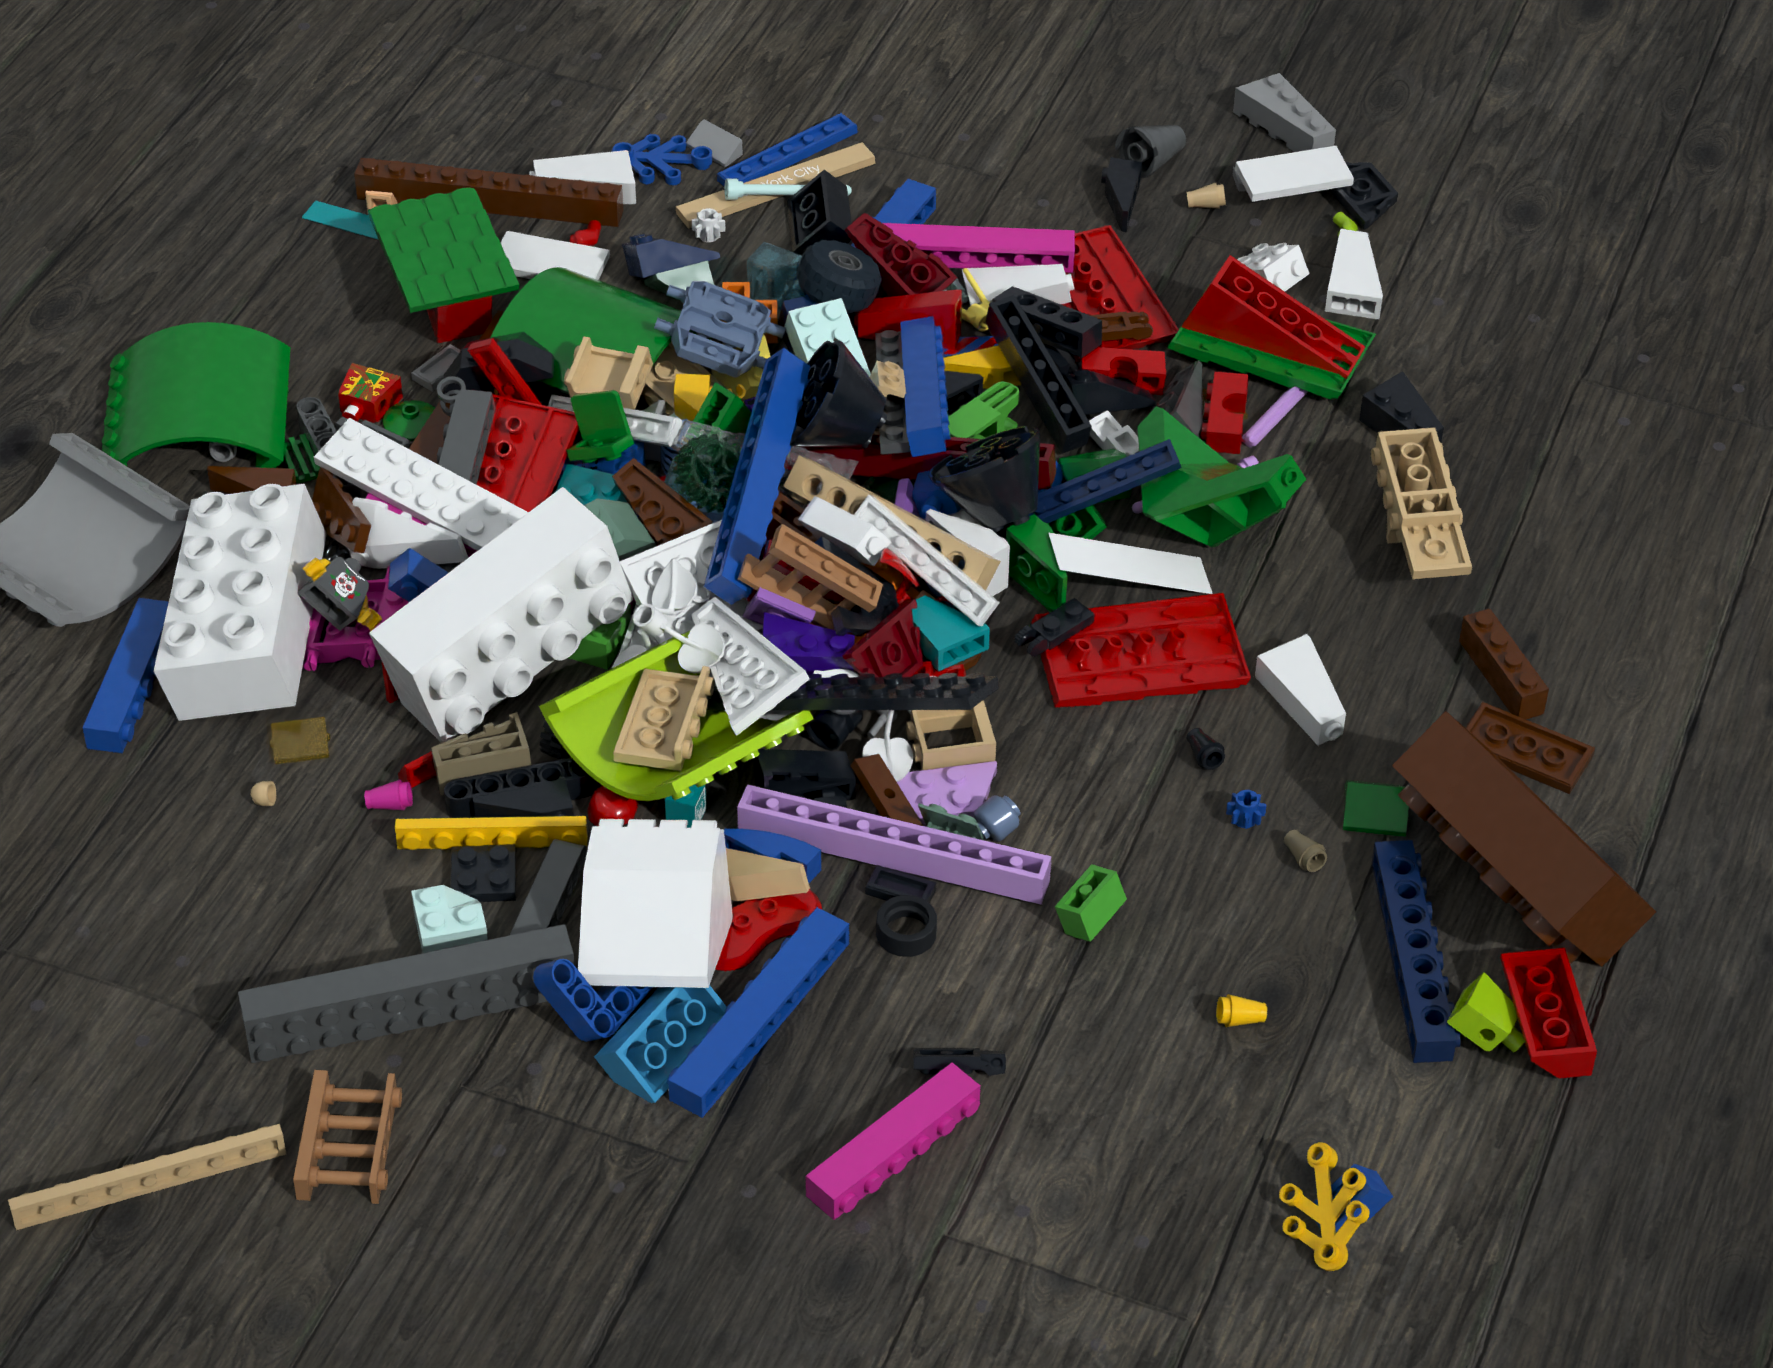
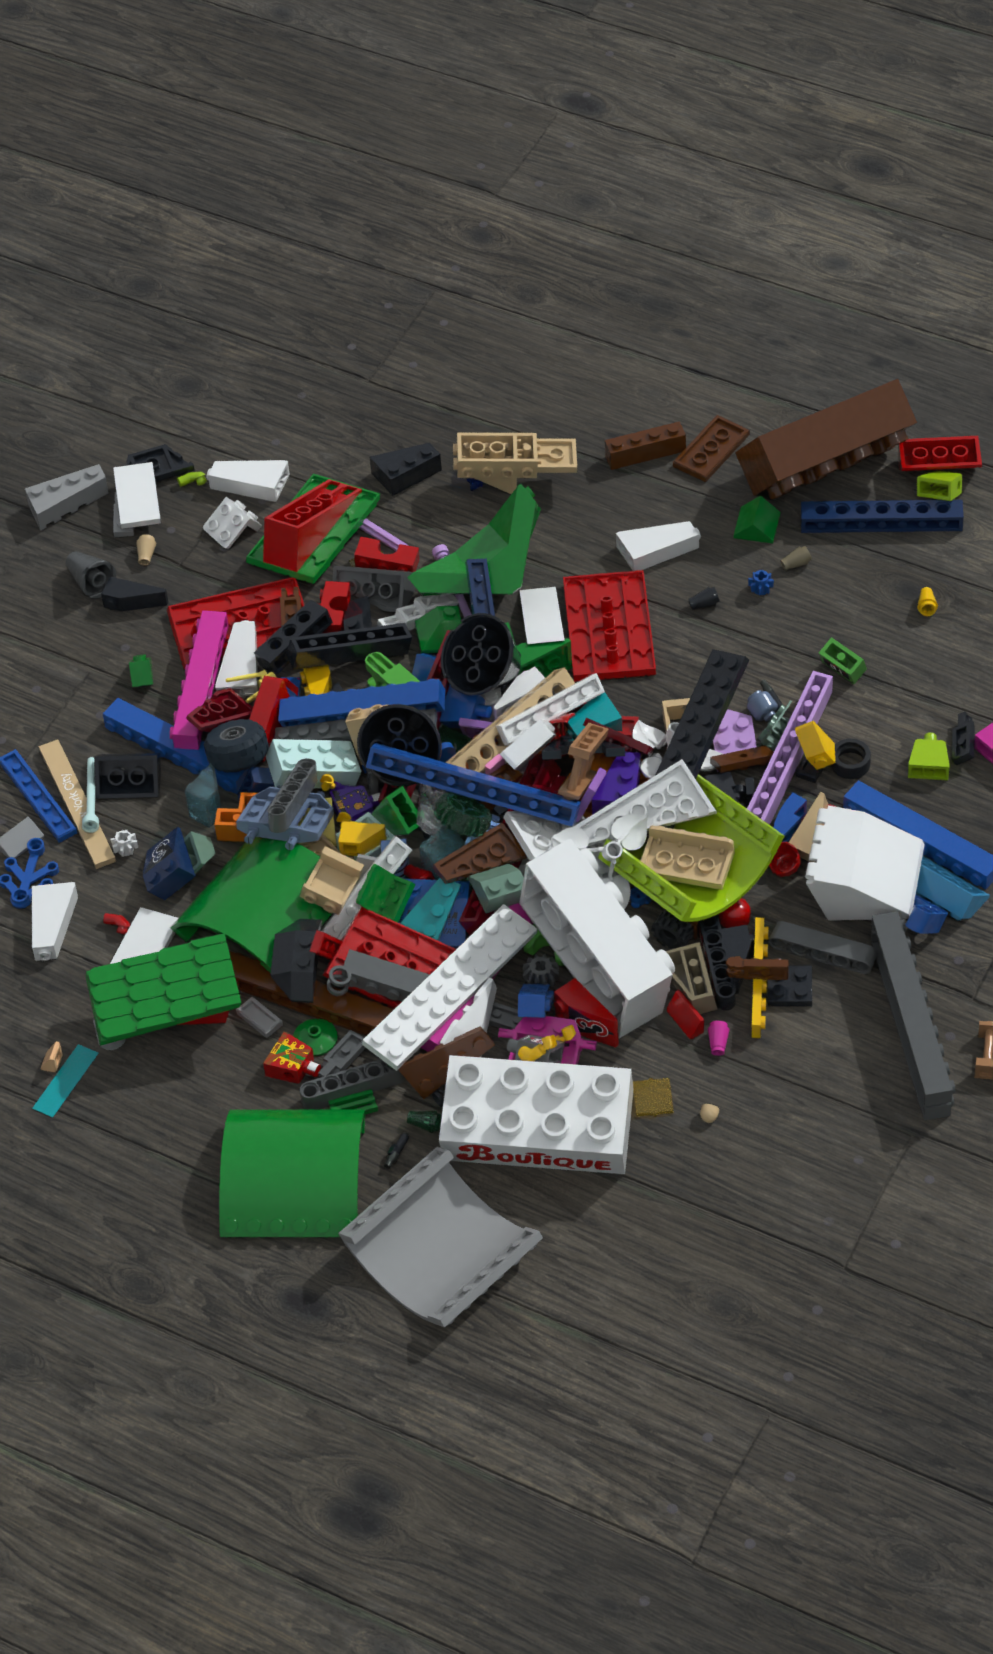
camera: 80 degrees left, 5 degrees up
blue brick [83,598,169,753] -> none
reddish brown slope [207,466,297,494] -> none
reddish brown brick [354,158,623,227] -> none
light aqua slope [411,885,488,953] -> none
black hinge [1014,598,1095,657] -> none
none -> green slope [129,654,153,687]
none -> dark grey beam [267,758,318,833]
none -> blue tile [439,742,456,762]
none -> reddish brown hinge [726,956,789,980]
none -> piece [760,680,783,710]
none -> yellow slope [795,720,835,770]
none -> lime torso [908,733,949,780]

